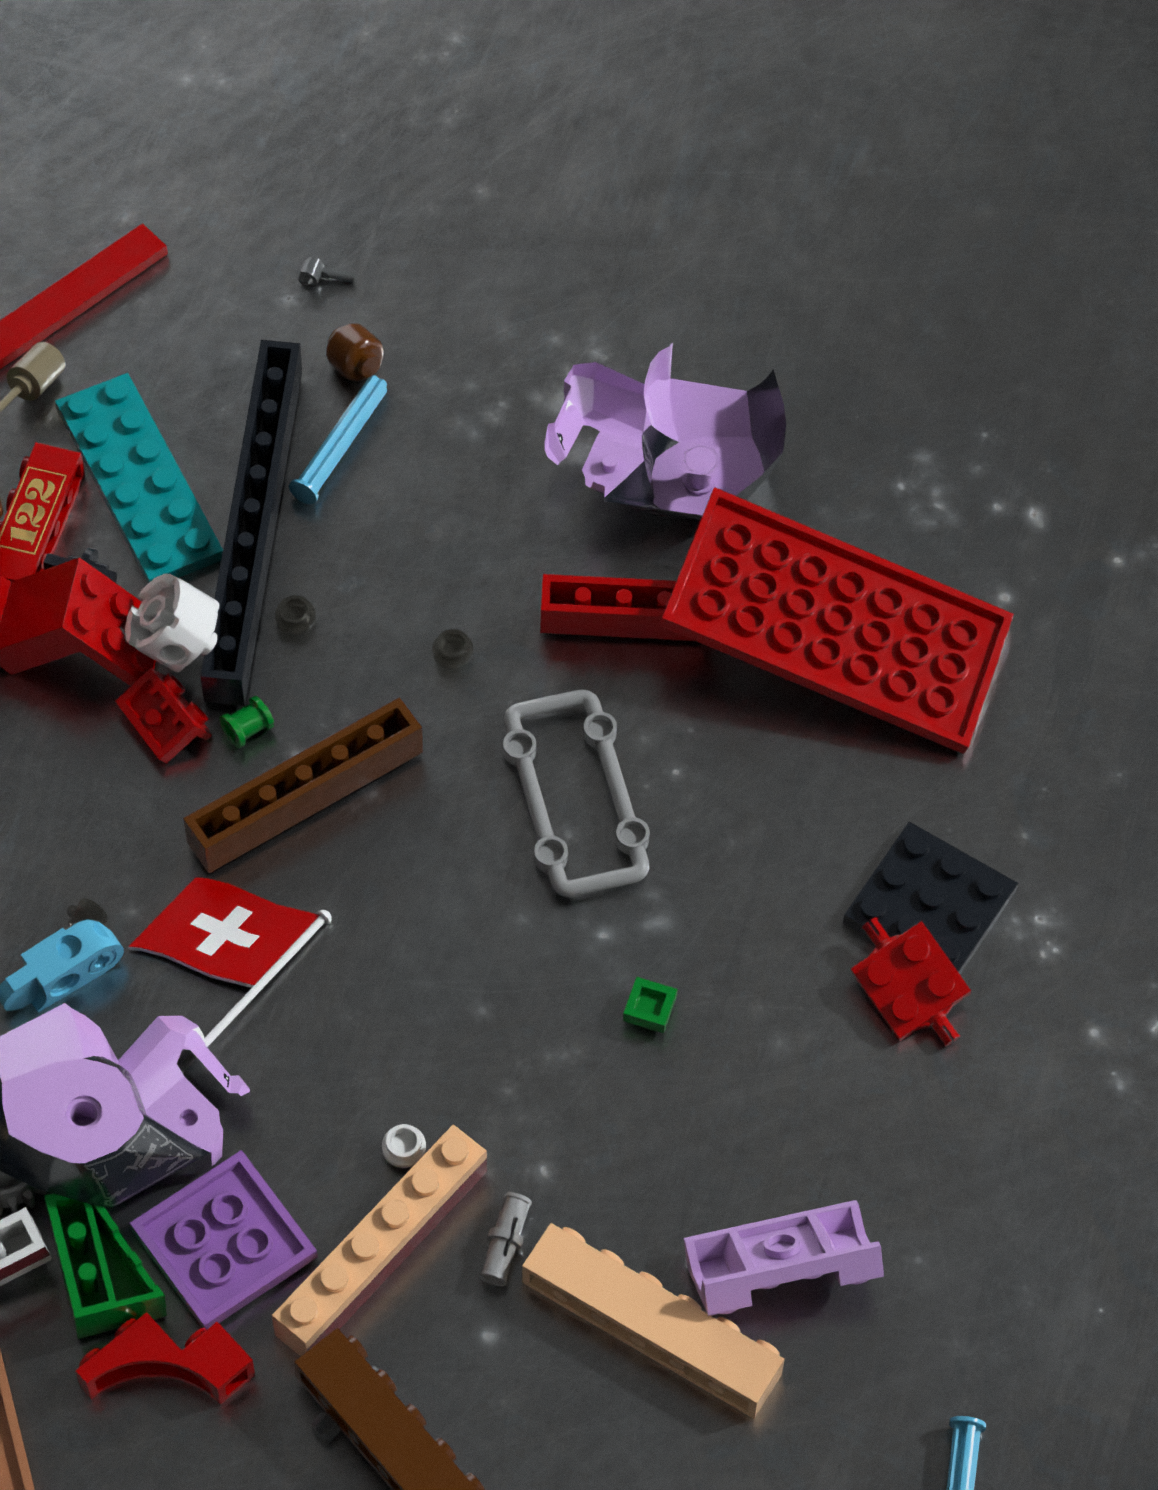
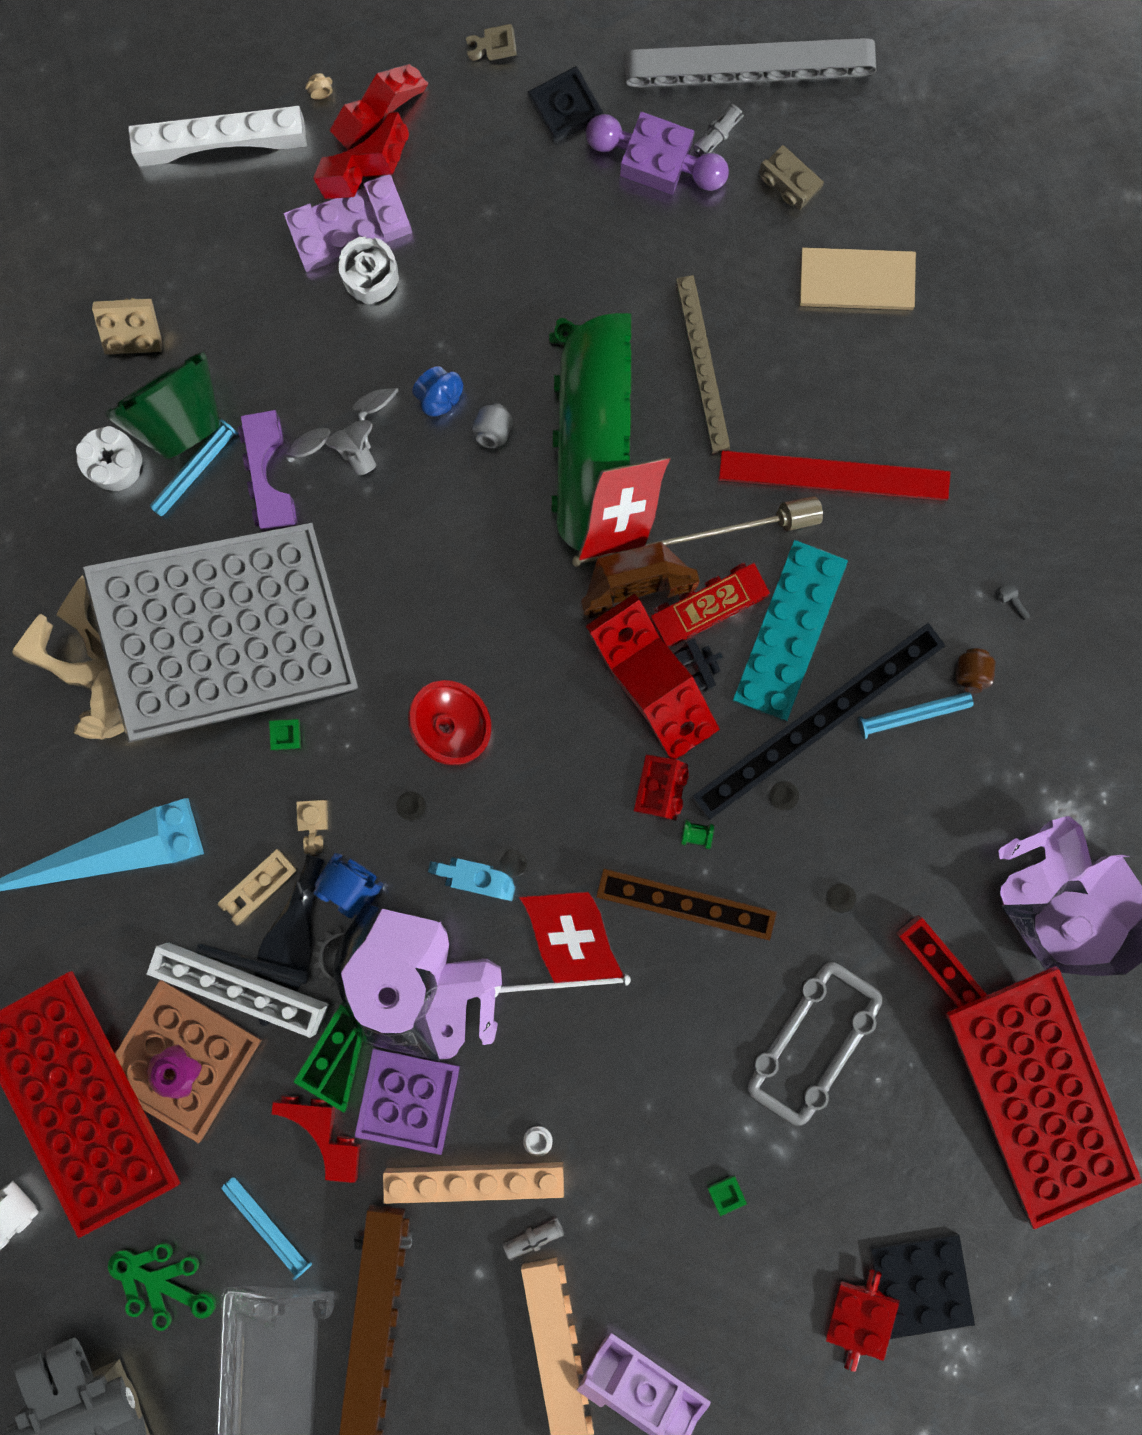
camera: 50 degrees right, 25 degrees up
white brick [125,574,219,672] -> none

